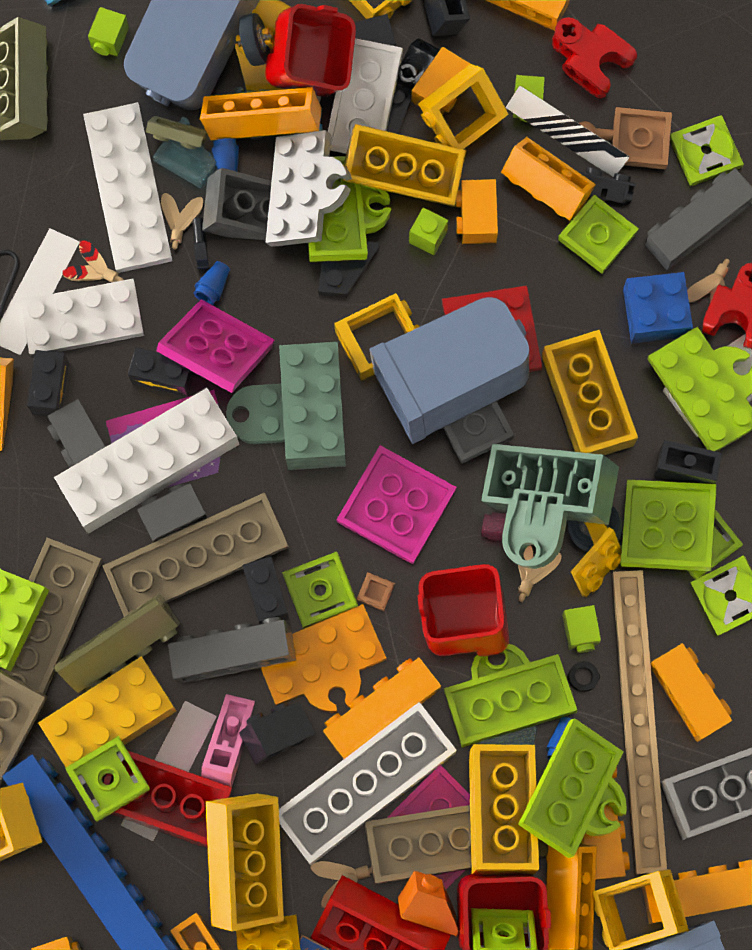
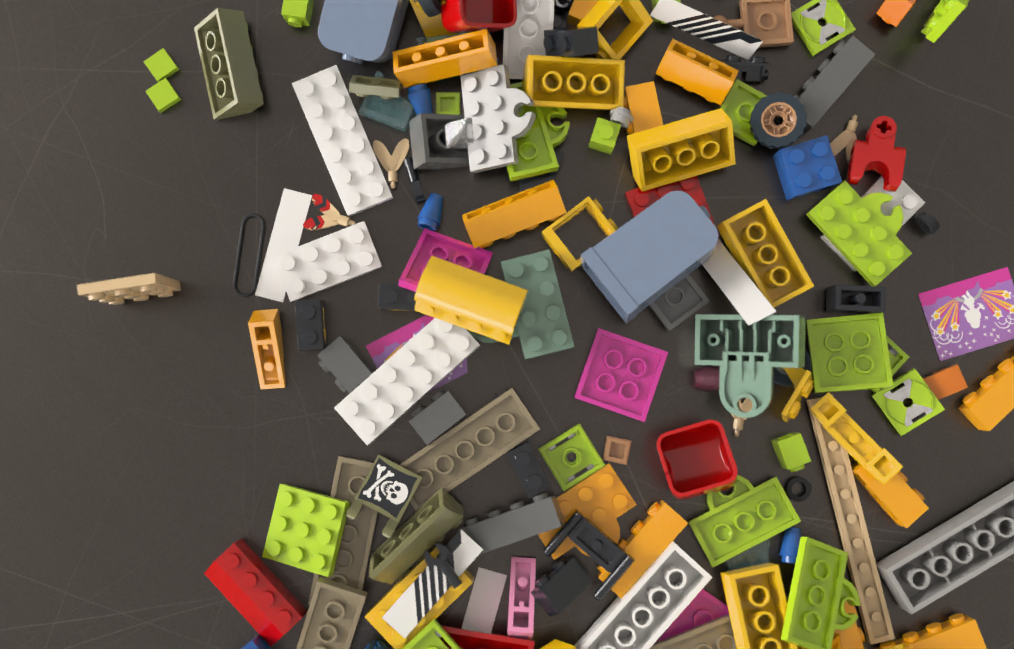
camera: 15 degrees left, 10 degrees up
none -> flag [346,454,423,538]
none -> white sticker [382,529,483,638]
none -> yellow brick [414,256,528,345]
none -> black bar [424,542,462,589]
none -> lime tile [436,92,460,115]
none -> clear slope [445,118,474,149]
none -> light orange brick [462,179,567,248]
none -> black brick [543,27,599,57]
none -> black plate [543,510,635,601]
none -> light grey plate [610,107,634,128]
none -> yellow brick [627,108,736,191]
none -> white sticker [702,239,776,325]
none -> black wheel [749,92,807,149]
none -> yellow slope [809,392,903,484]

